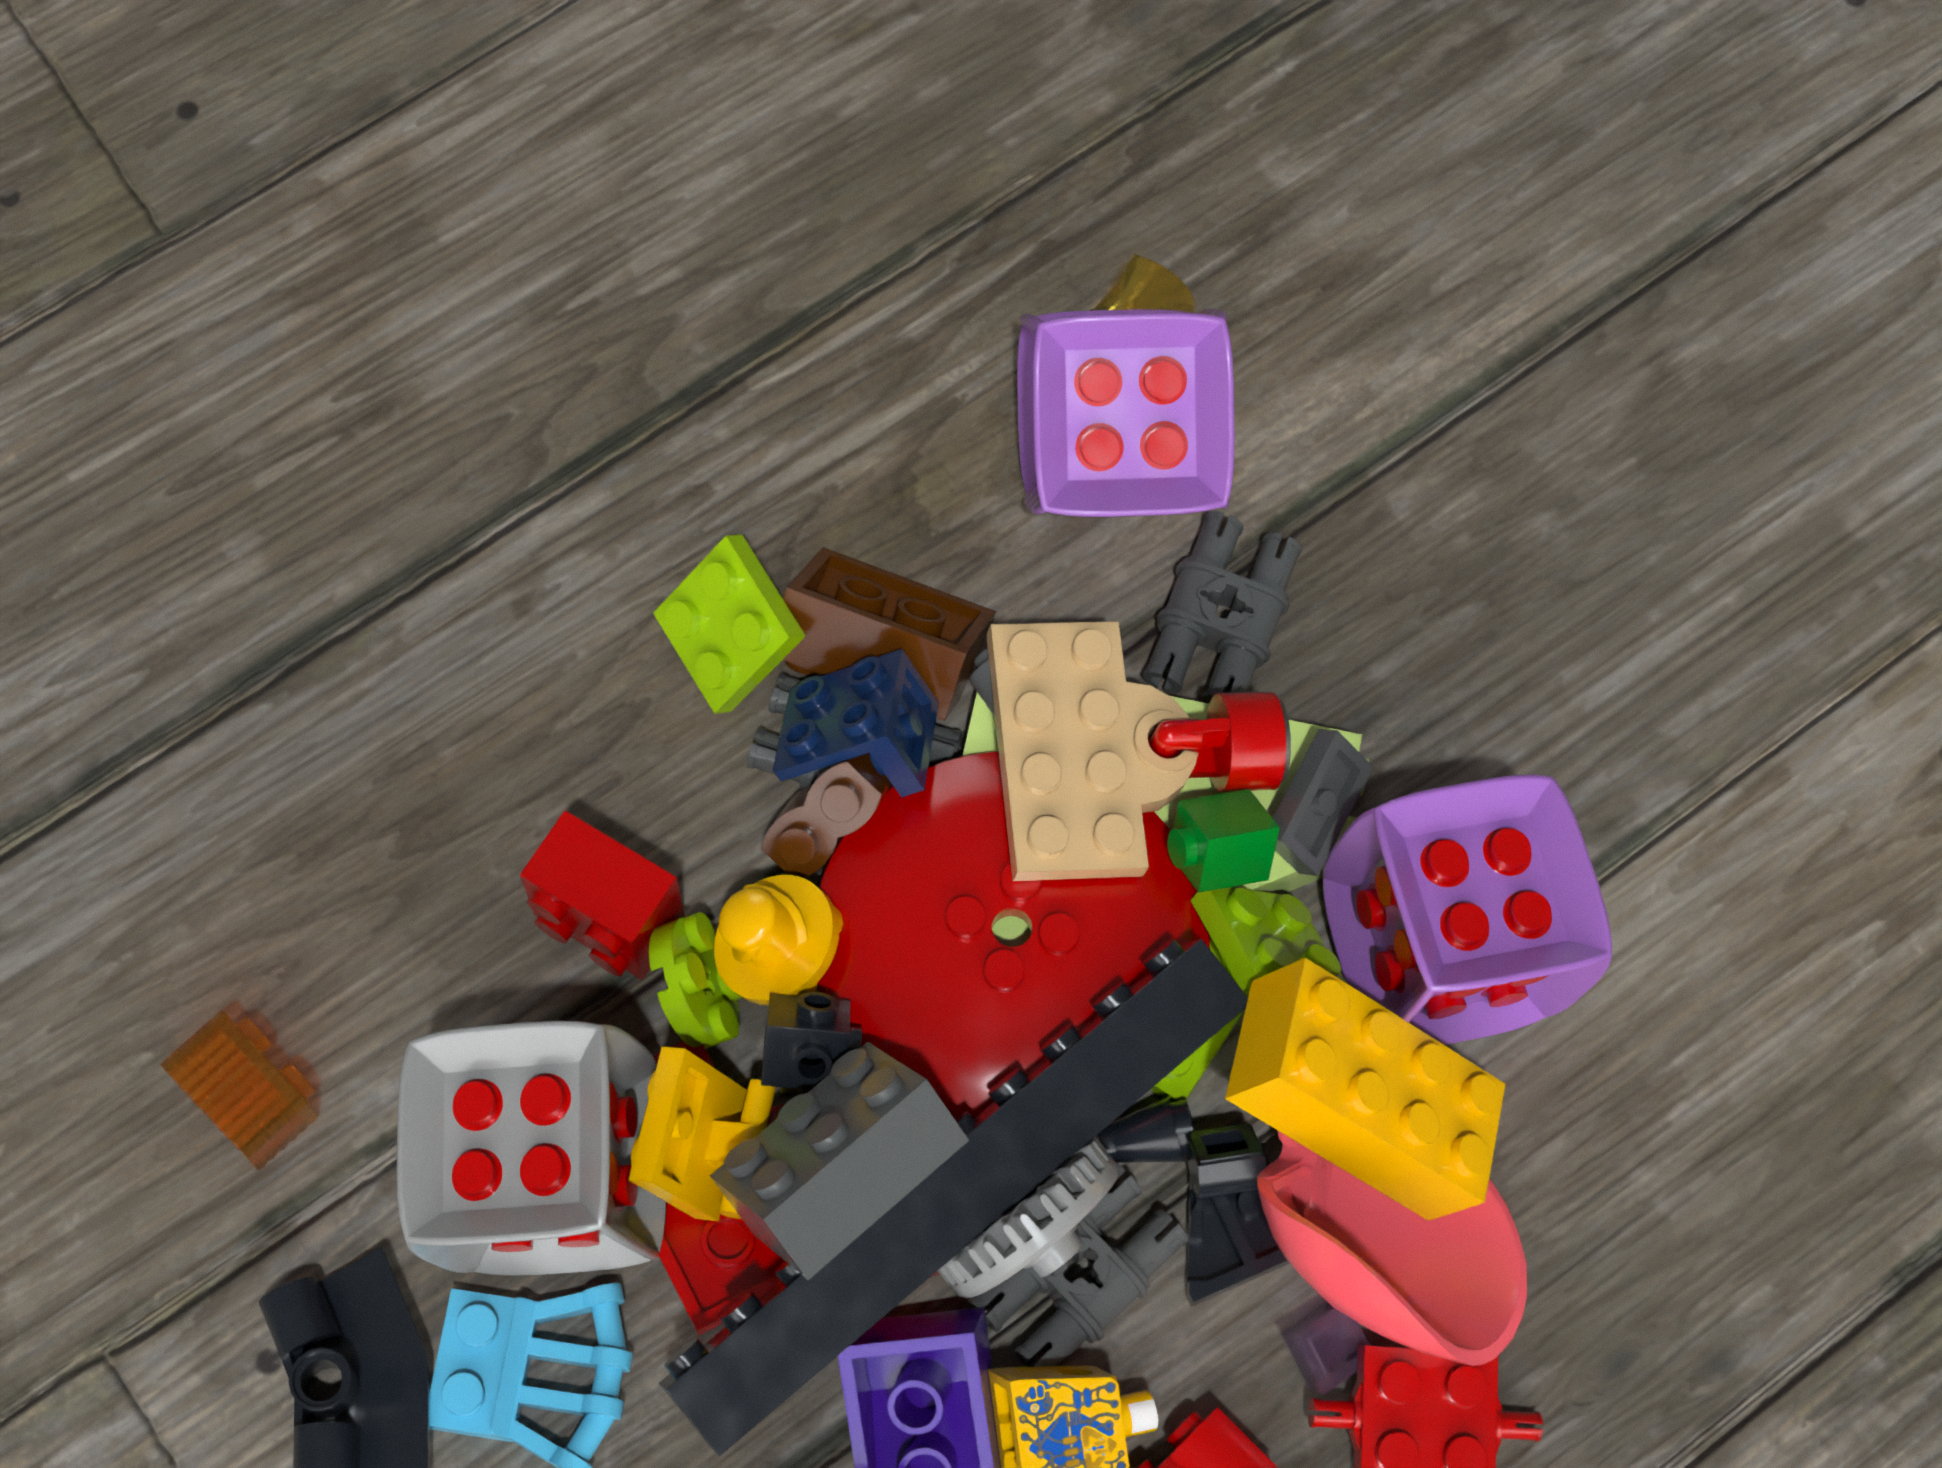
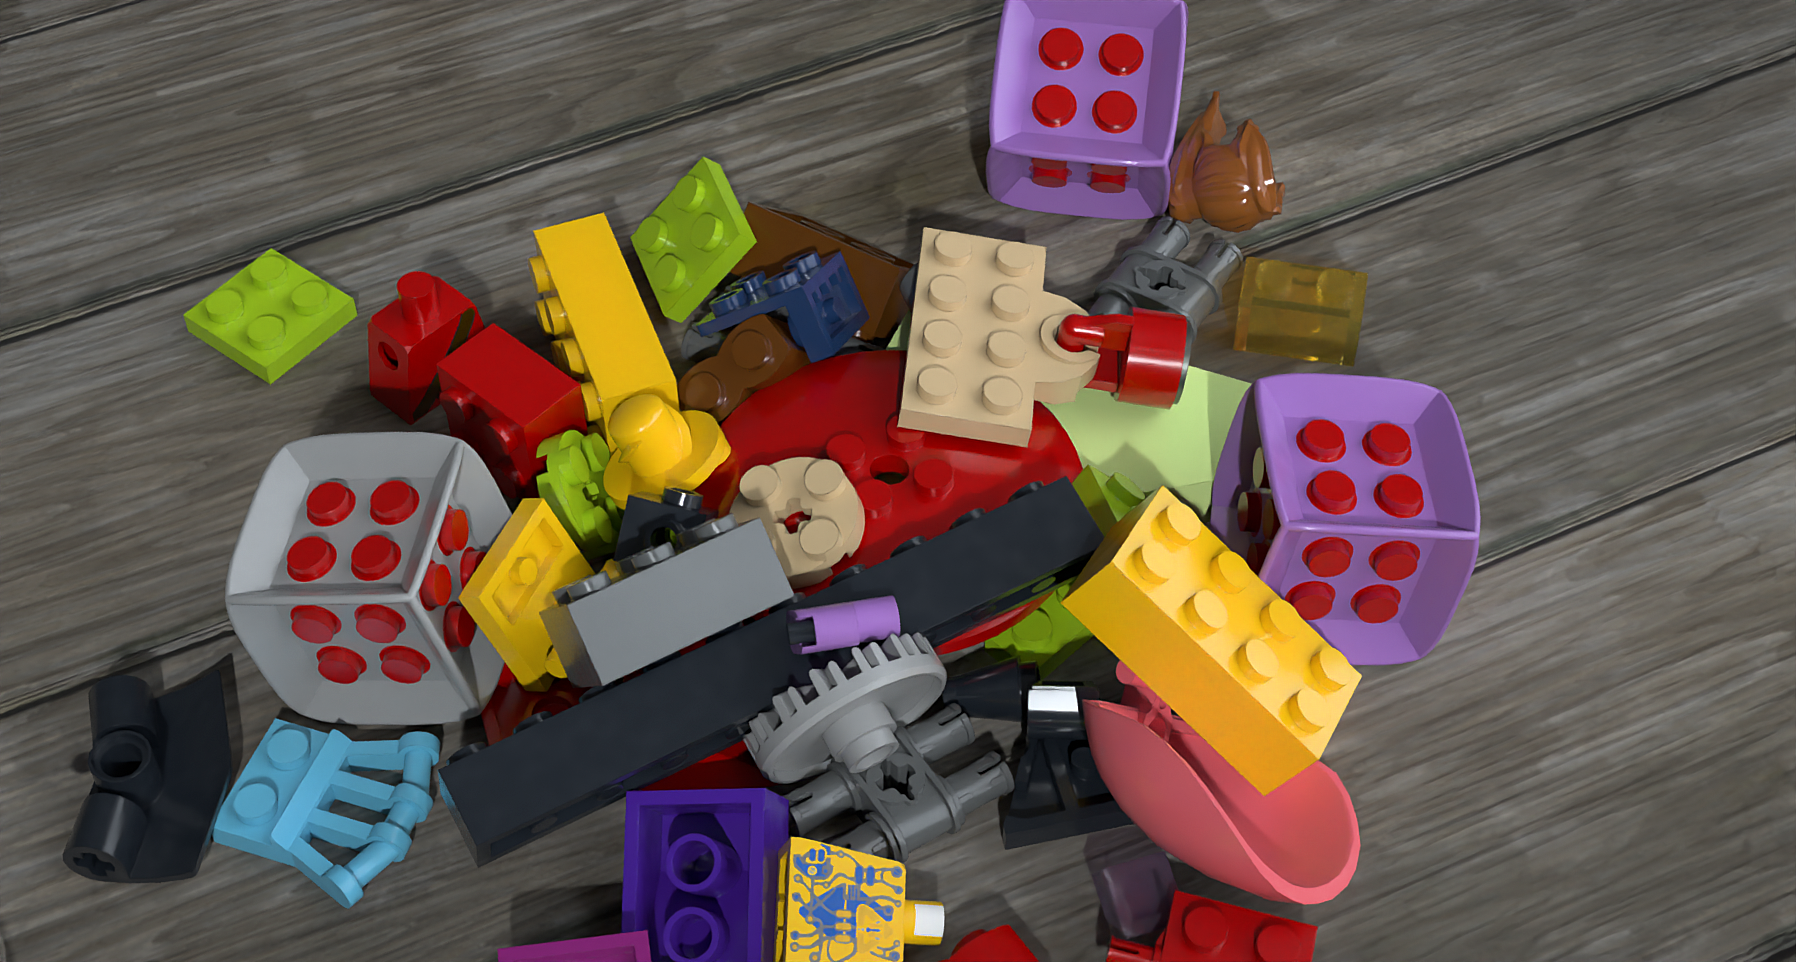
camera: 15 degrees right, 20 degrees down
clear orange brick [160,1010,319,1170] -> none
green brick [1167,789,1280,893] -> none
dark grey plate [1273,729,1373,876] -> none
none -> lime plate [183,248,358,385]
none -> red torso [367,271,485,425]
none -> yellow brick [528,212,680,457]
none -> tan plate [729,457,865,589]
none -> medium lavender piece [786,595,900,654]
none -> dark orange hair [1167,91,1285,233]
none -> clear yellow slope [1233,257,1368,367]

